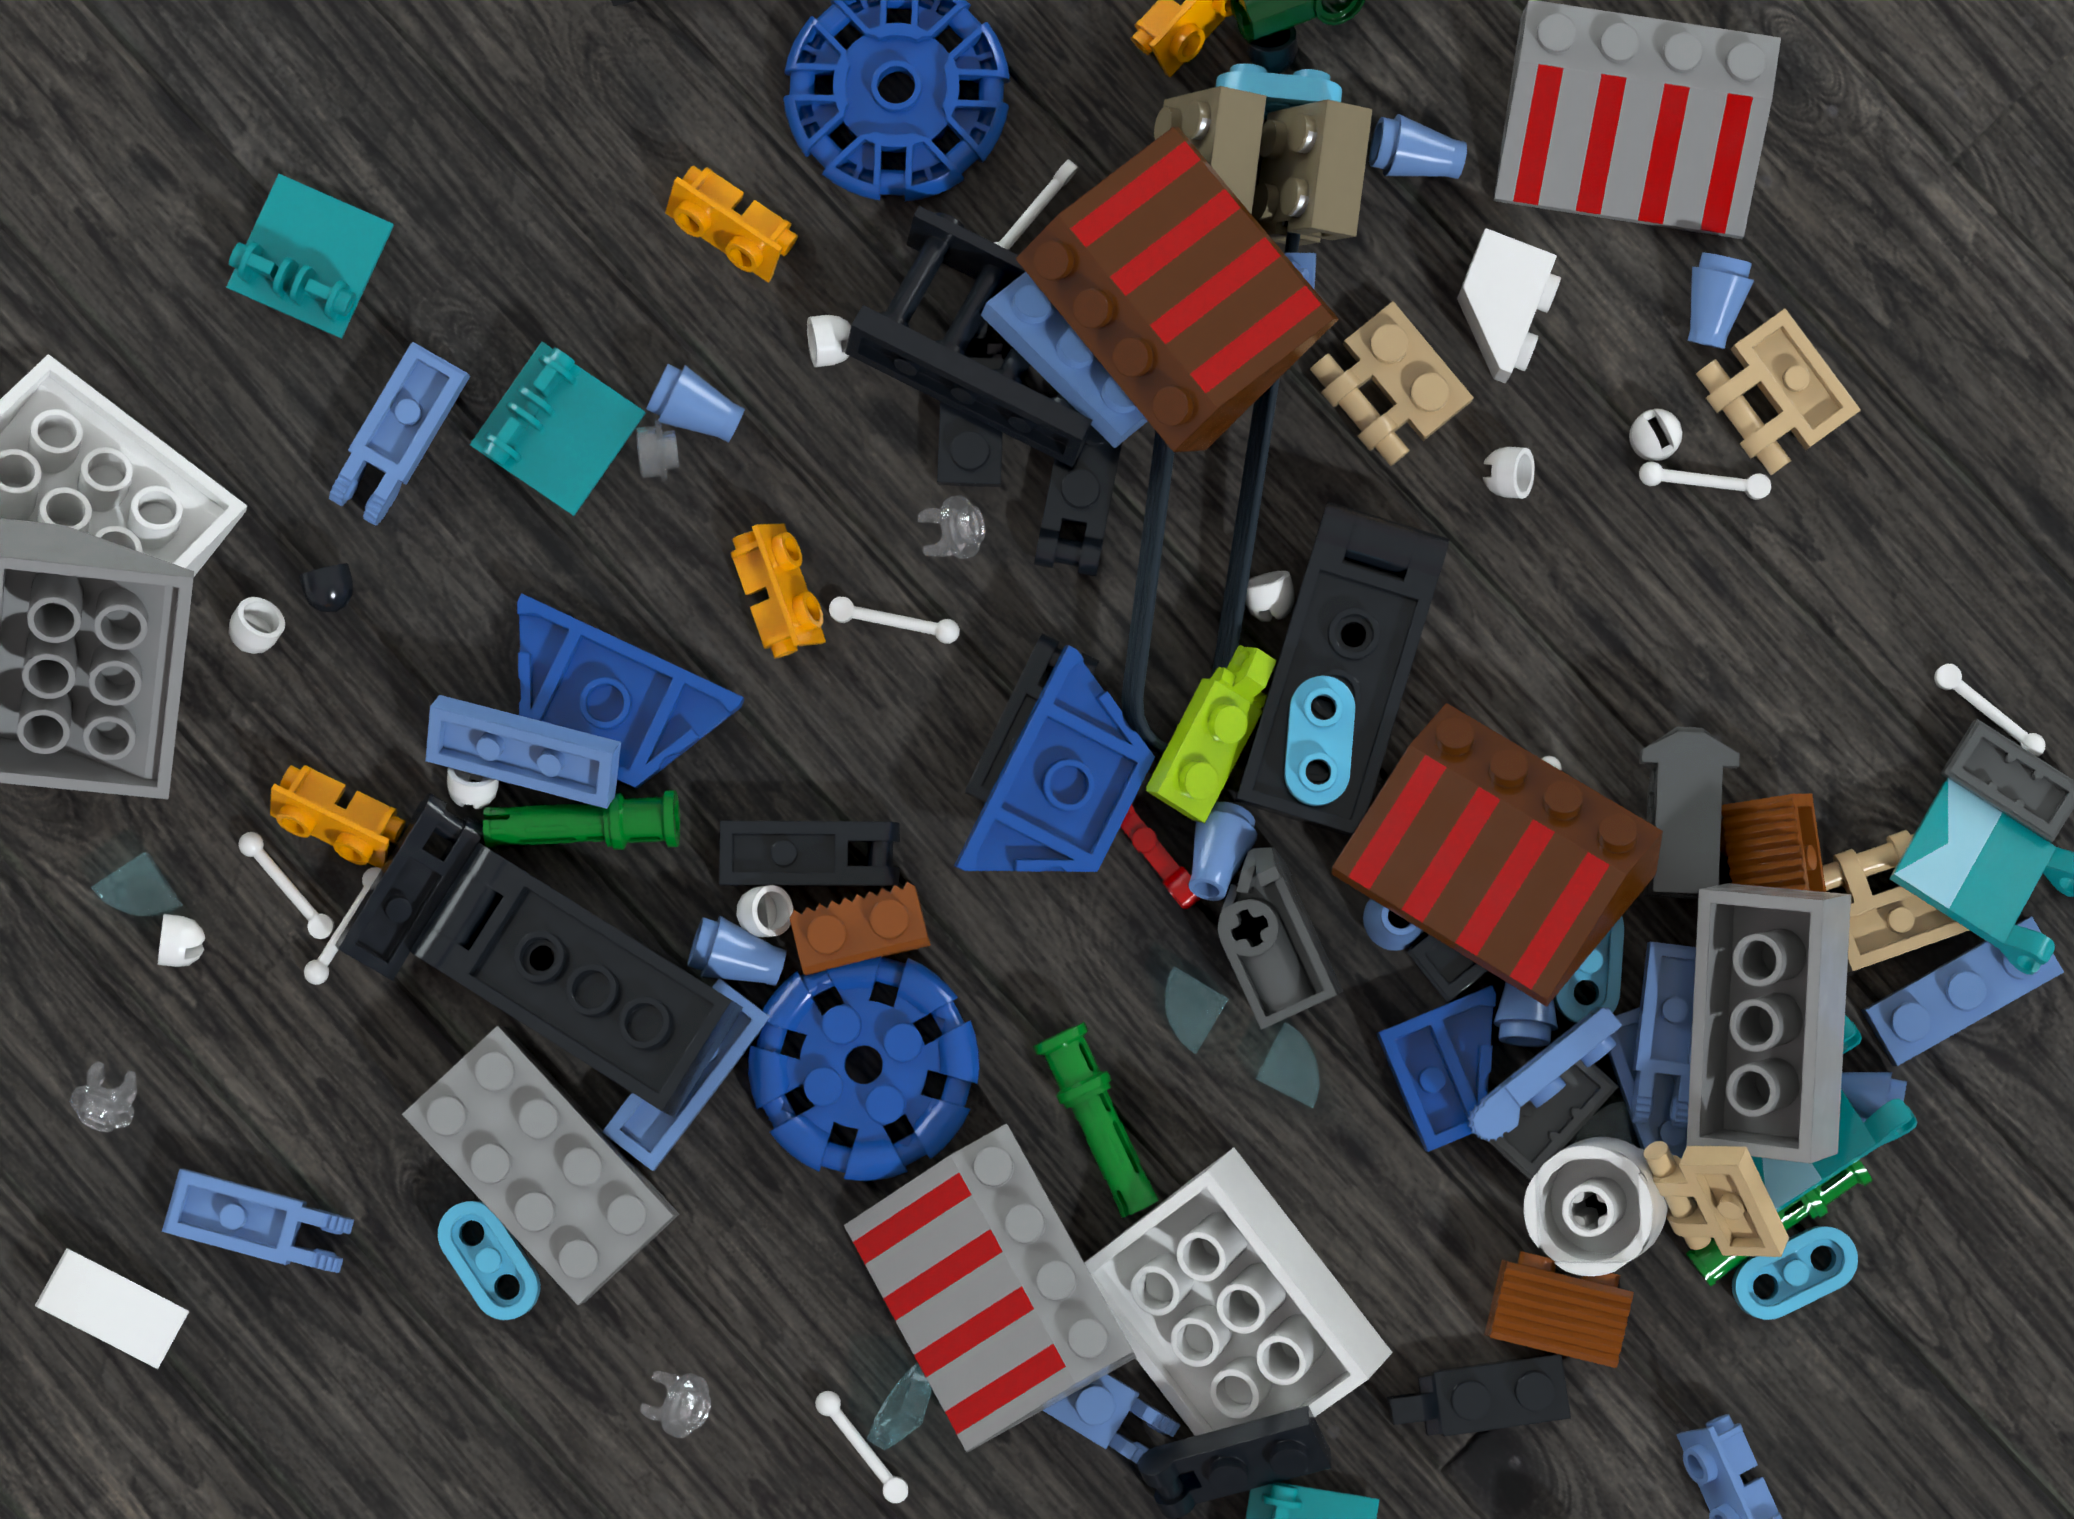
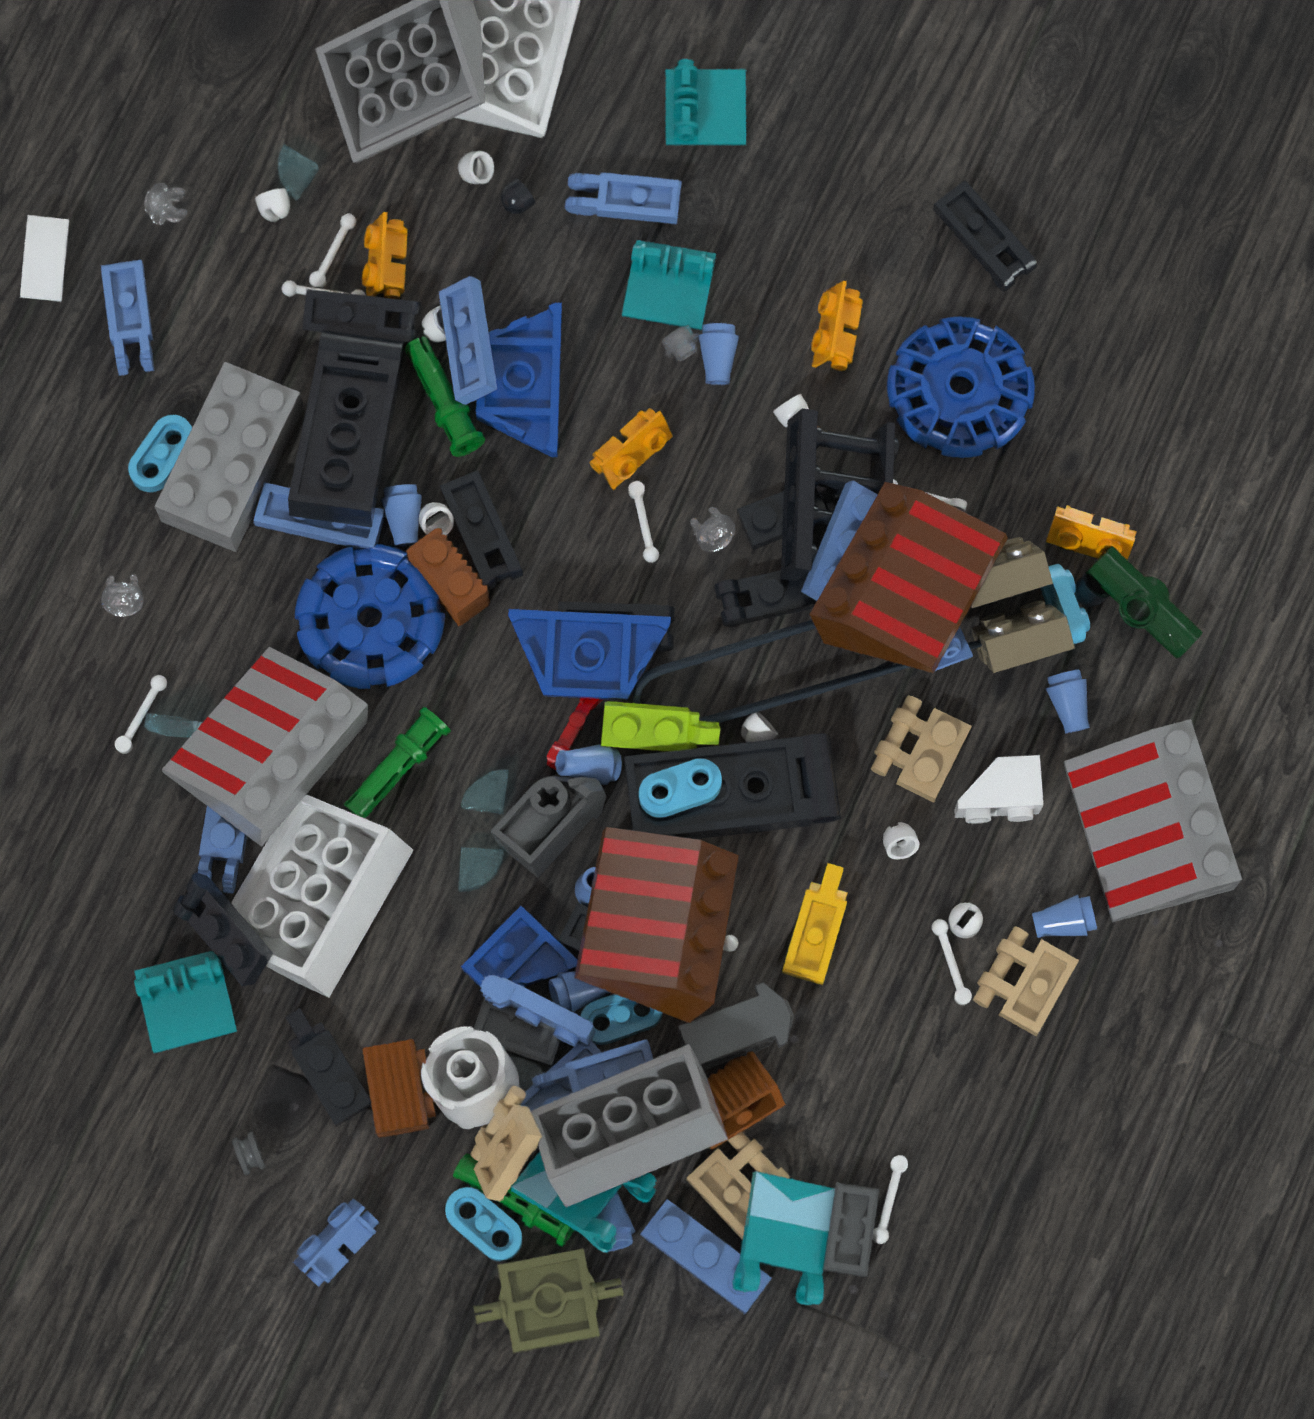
camera: 65 degrees right, 10 degrees down
none -> olive plate [474,1248,624,1353]
none -> yellow hinge [782,863,848,985]

